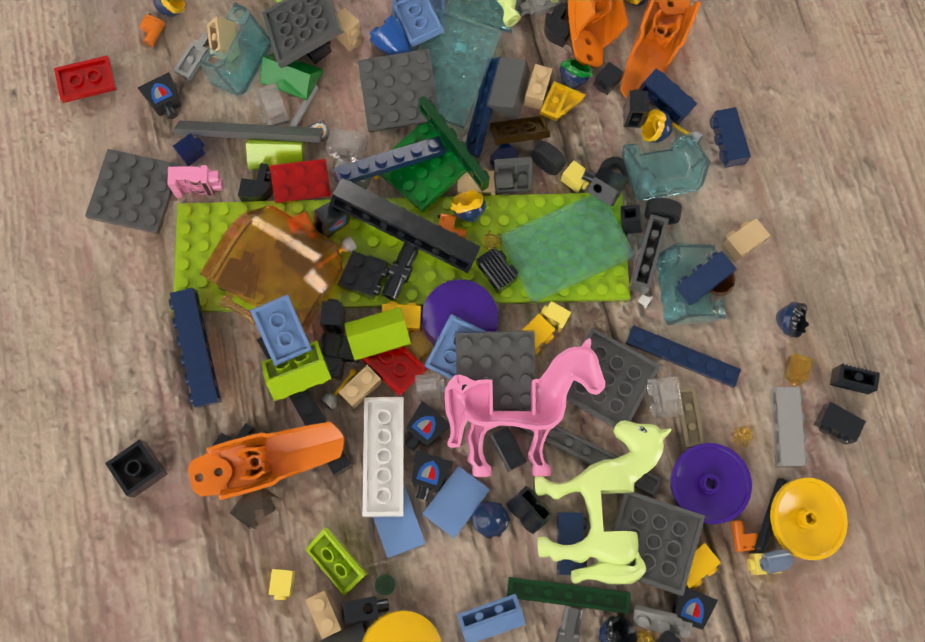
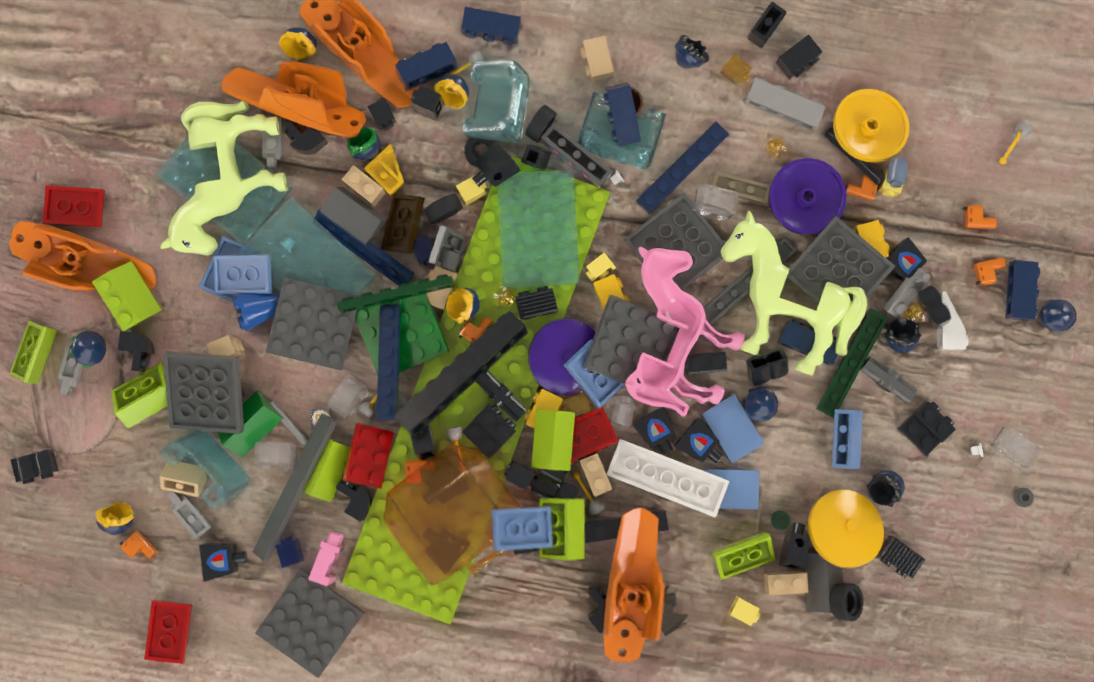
camera: 65 degrees left, 10 degrees up
dark blue brick [169,288,222,408] -> none

